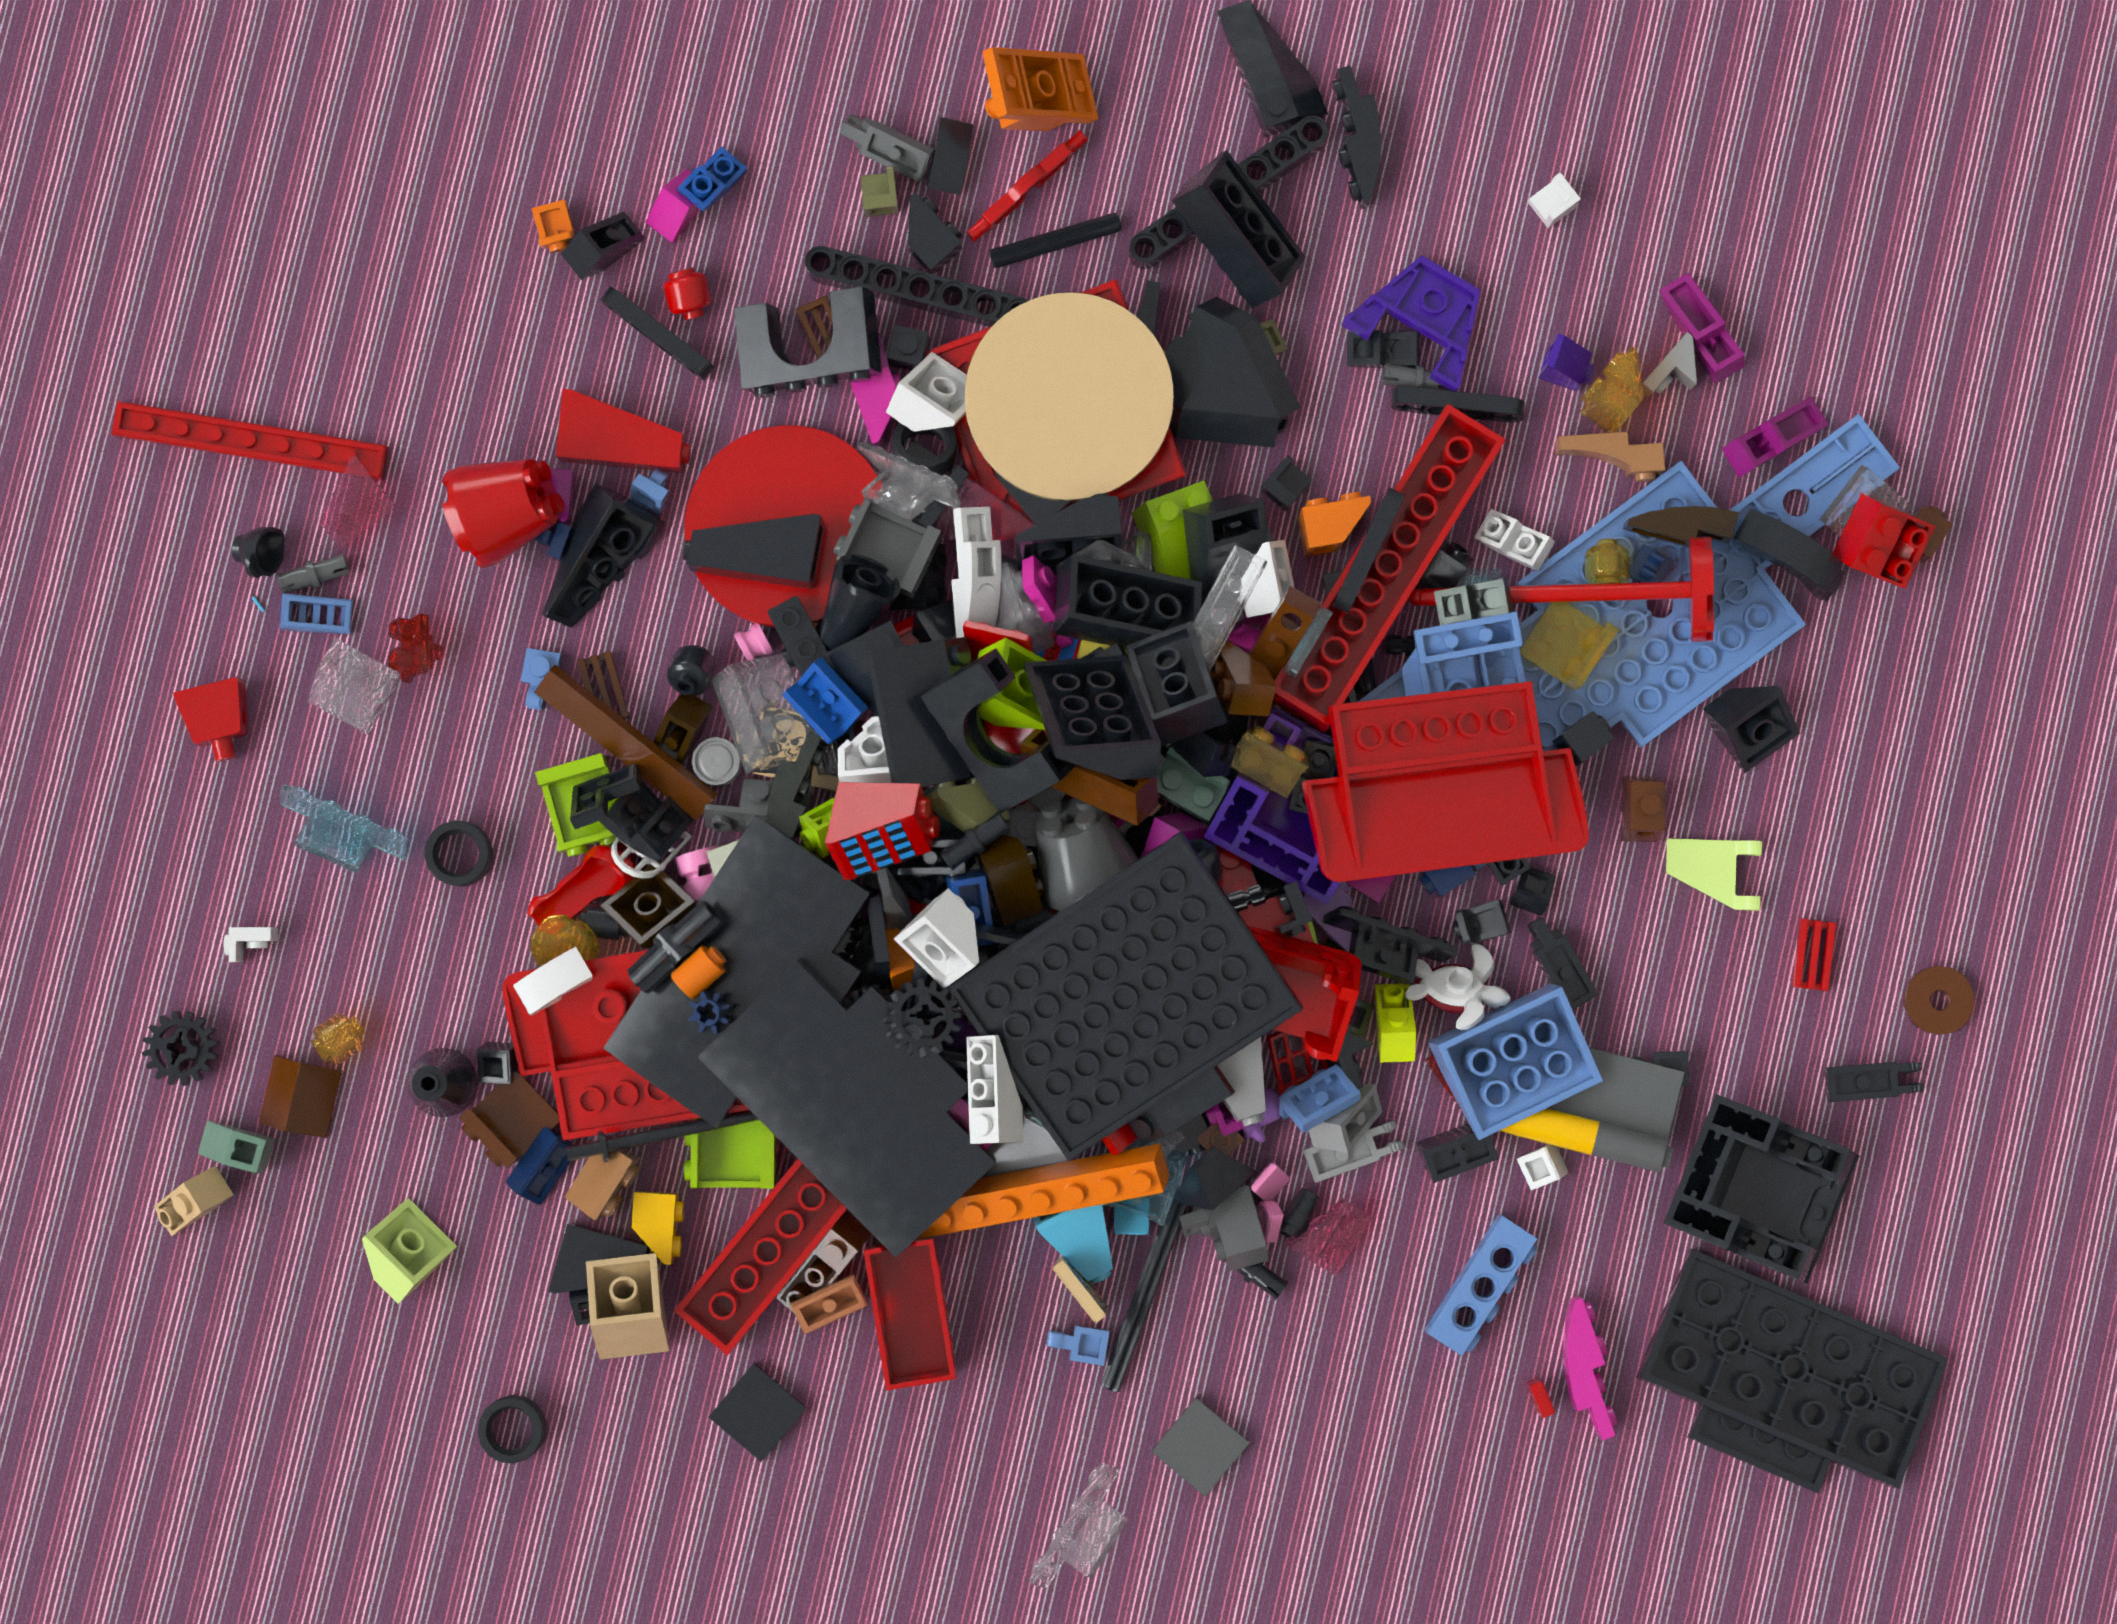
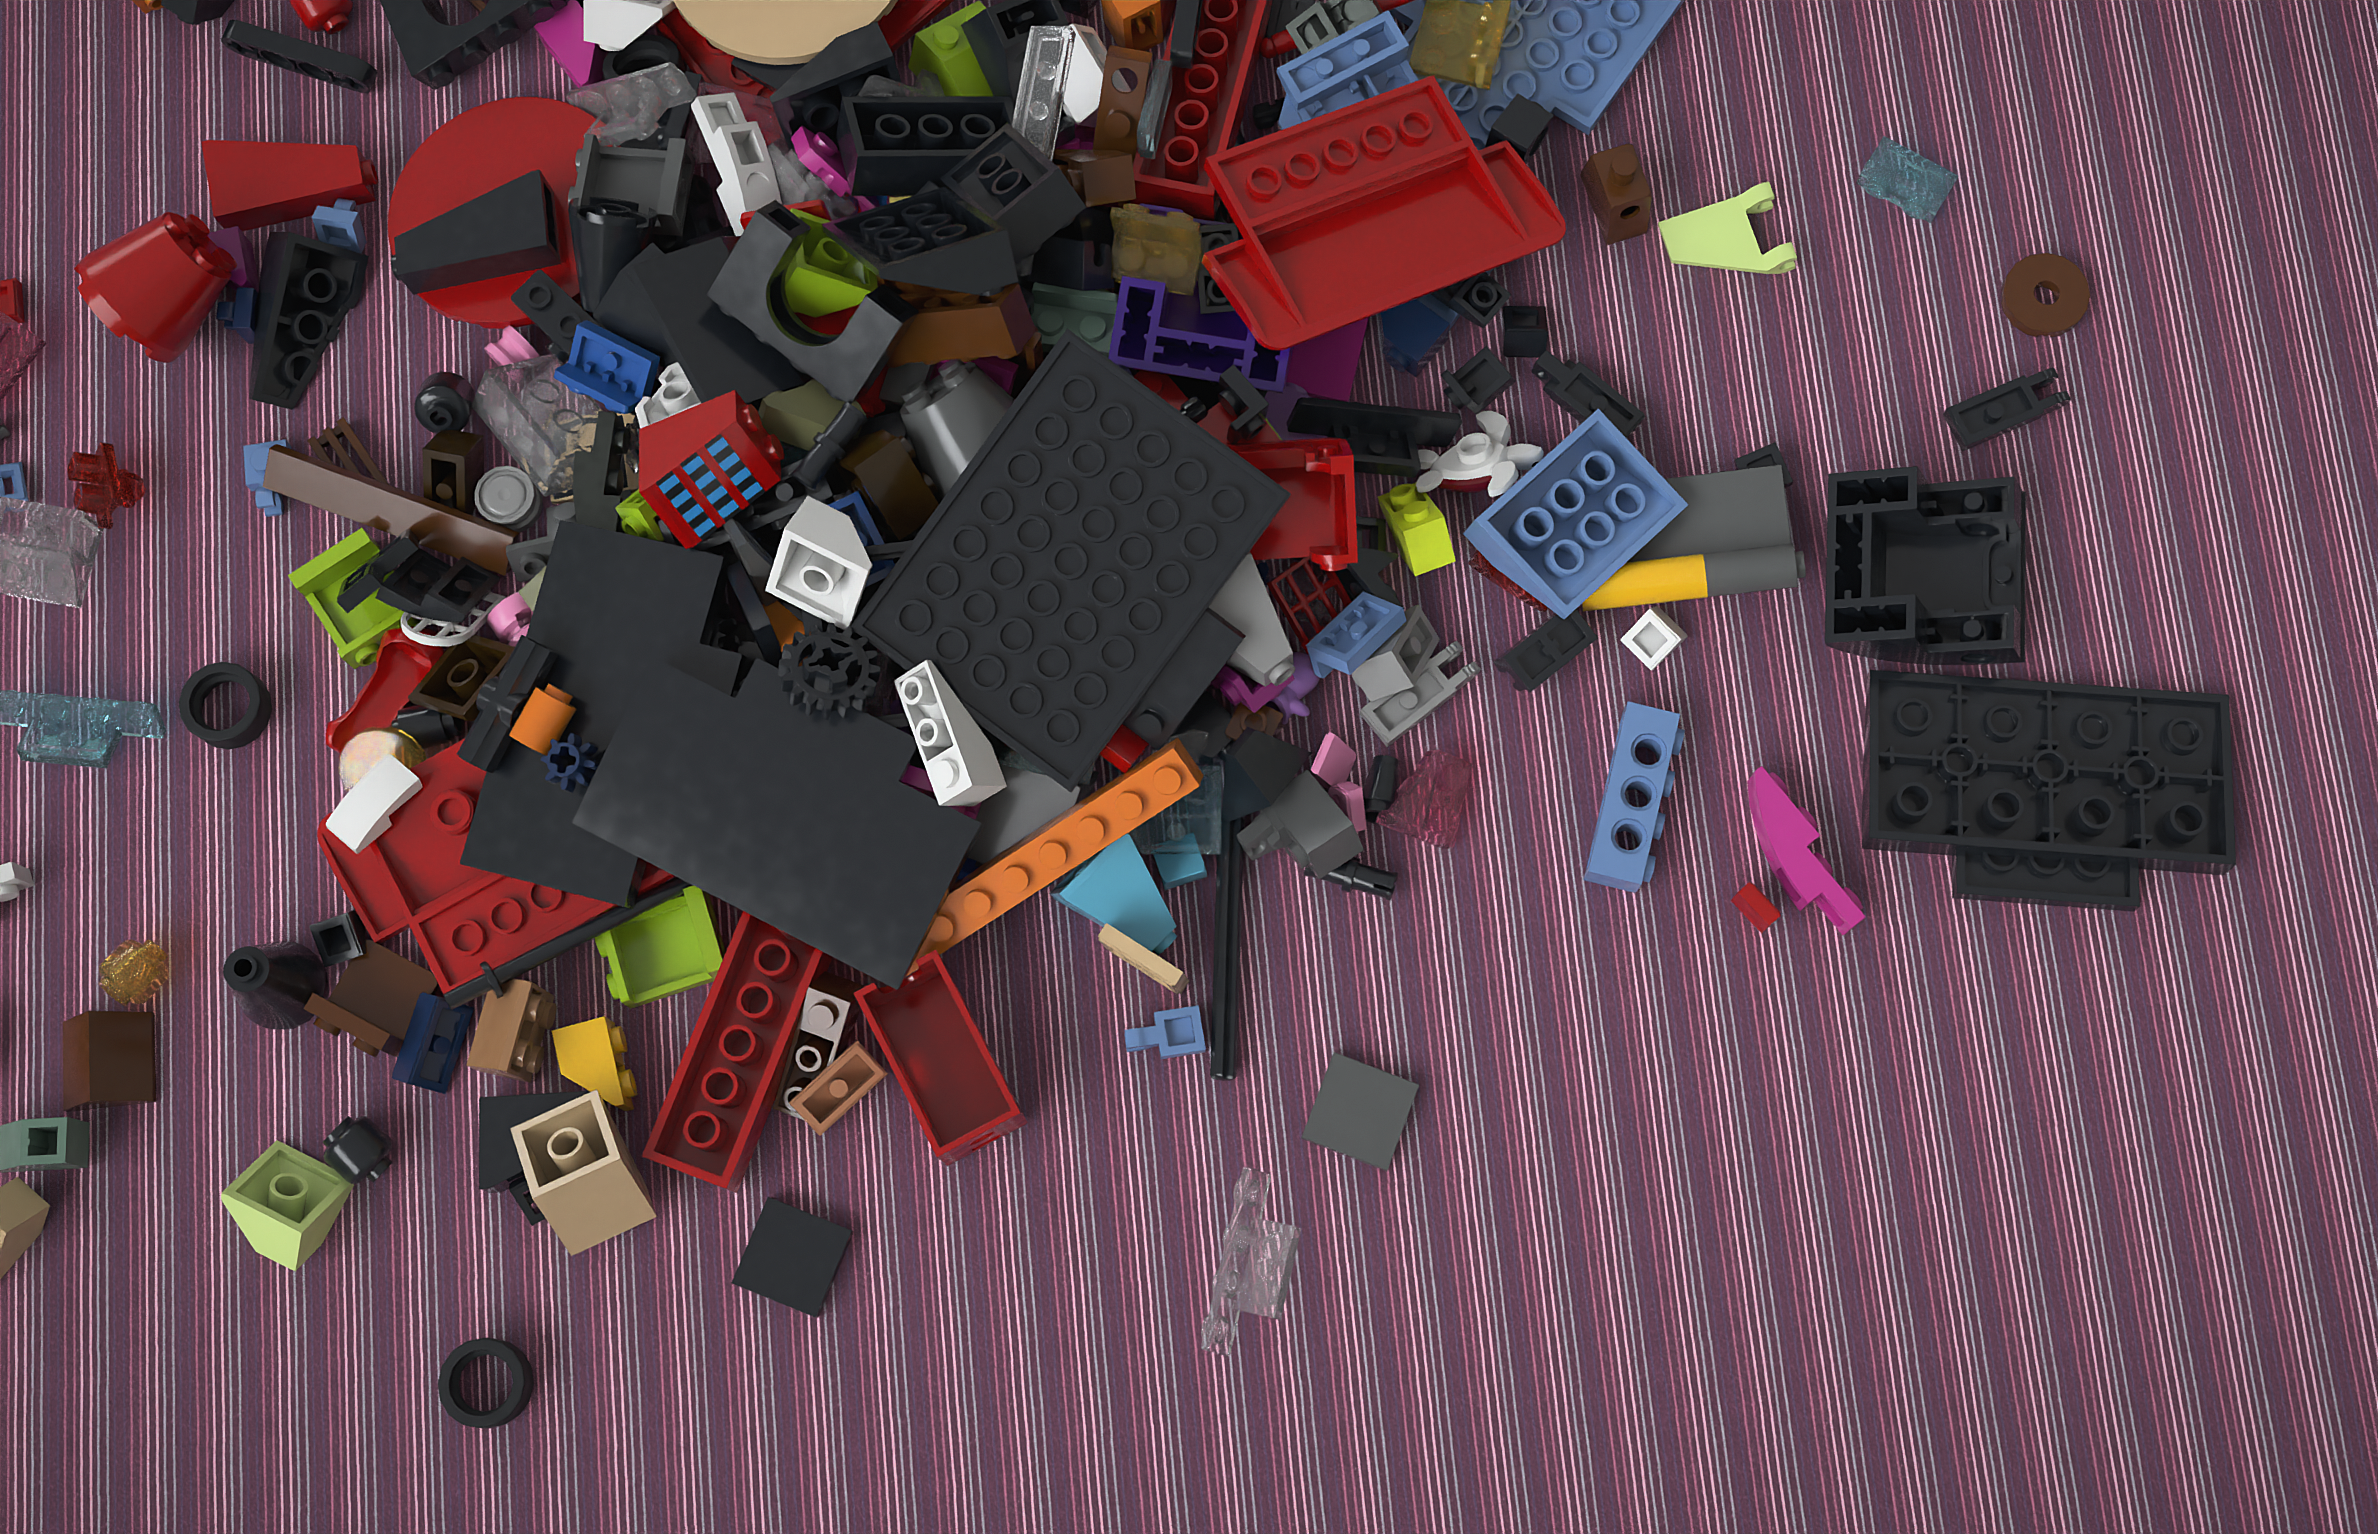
camera: 10 degrees left, 10 degrees down
black slope [1703,686,1800,773] -> none
red tile [1792,918,1836,991] -> none
none -> black head [322,1116,393,1184]
none -> clear light blue bracket [1856,136,1959,223]

